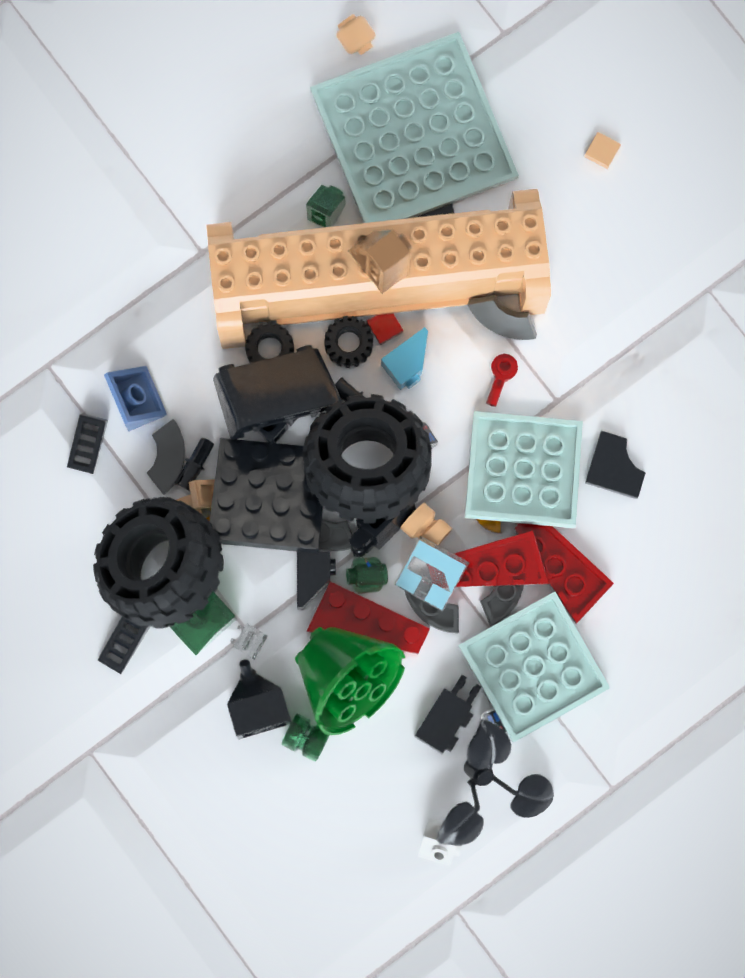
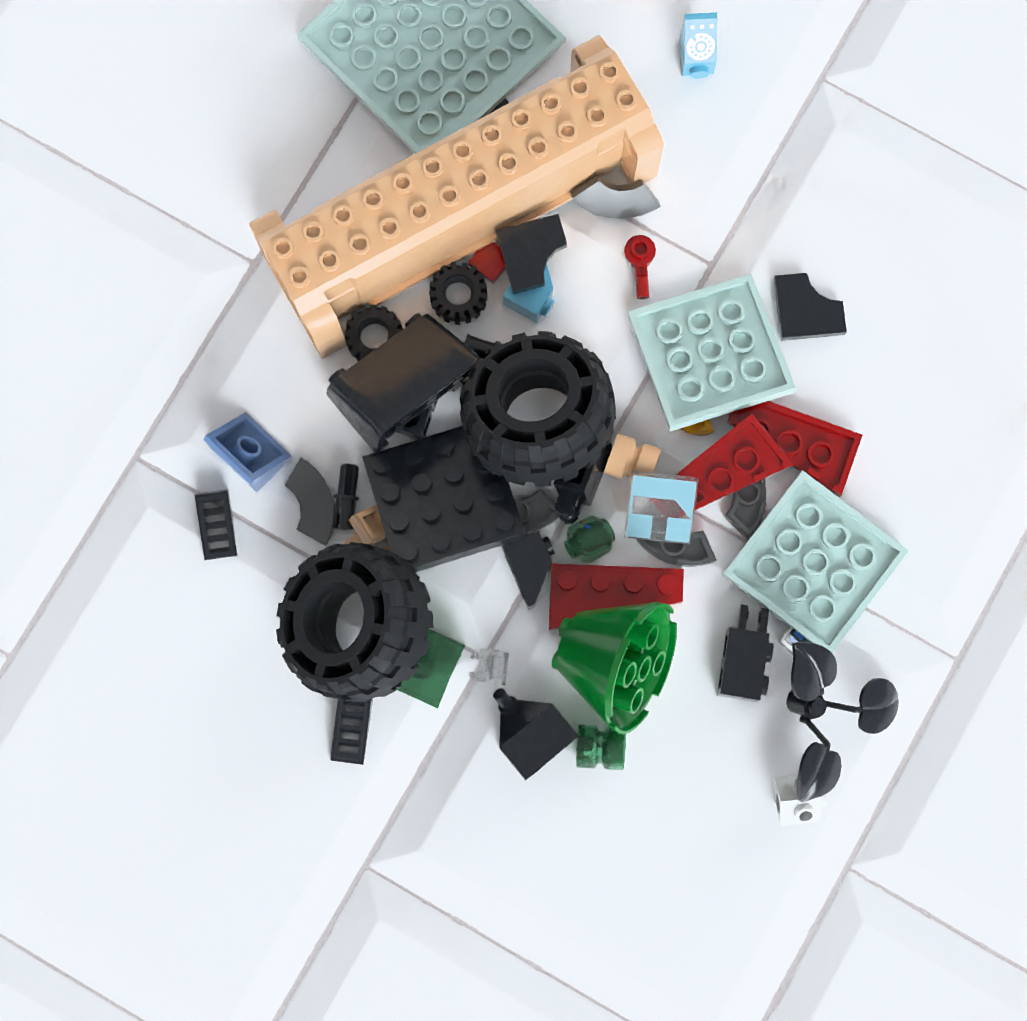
camera: 20 degrees left, 0 degrees up
clear green slope [306,185,346,228] -> none
medium nougat wedge [348,230,412,294] -> none
none -> black tile [495,213,567,294]
none -> slope [679,12,718,79]

